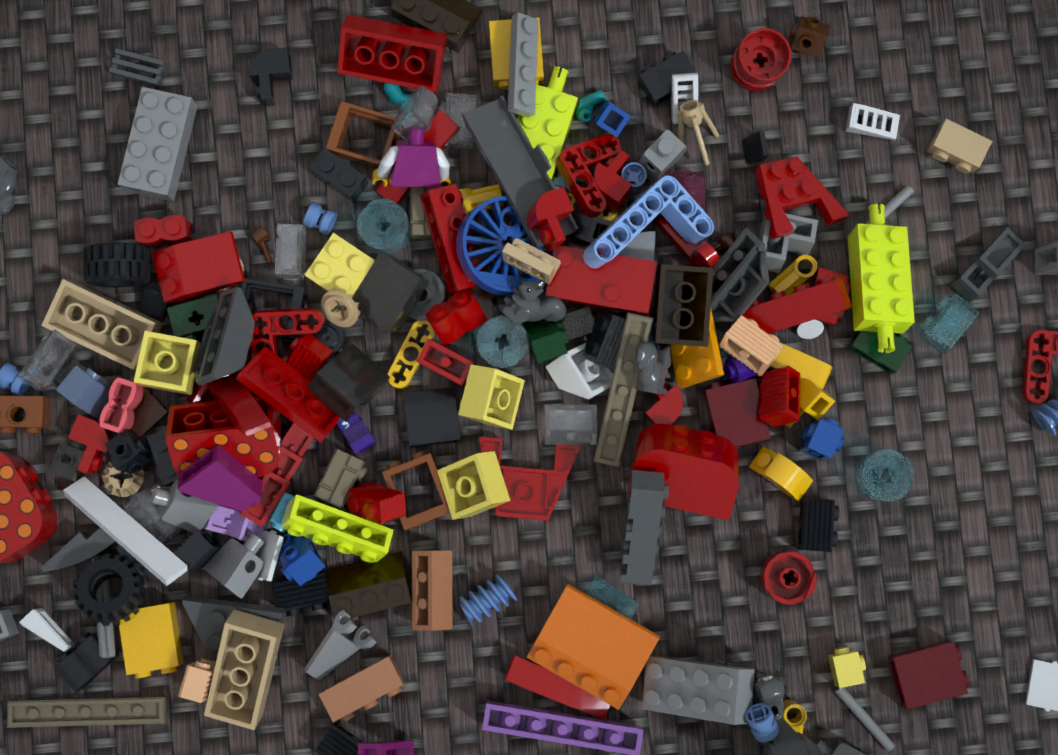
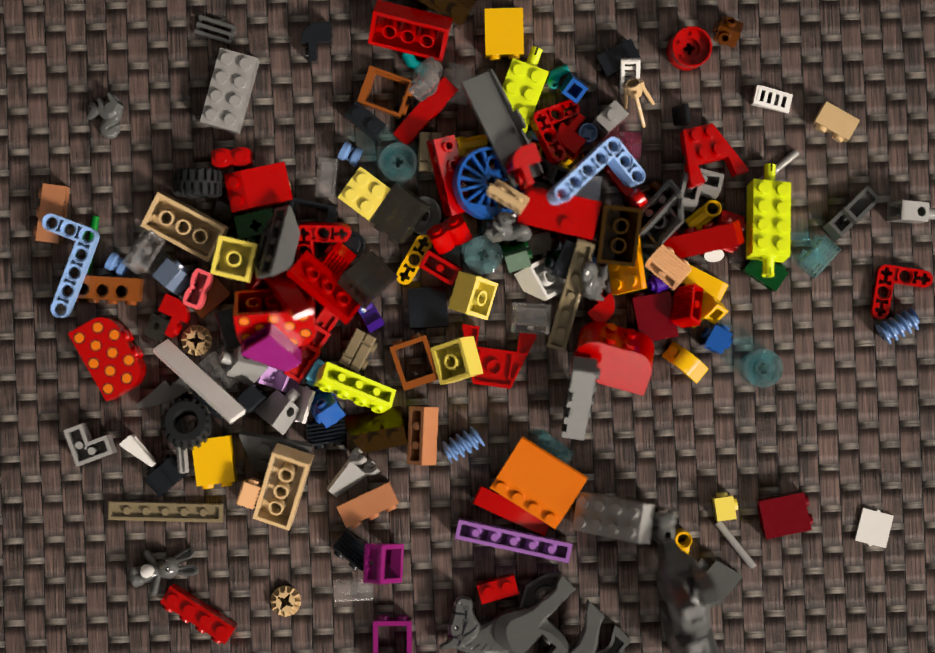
camera: 10 degrees right, 5 degrees up
black brick [105,429,151,475] -> none
reddish brown hand [253,227,273,264] -> none
tan gear [321,288,361,327] -> none
red brick [347,482,406,524] -> none
magenta torso [372,126,451,187] -> none
light grey plate [508,12,538,118] -> none
medium blue wheel [745,703,779,742] -> none
red brick [759,551,817,605] -> none
black brick [797,498,839,552] -> none

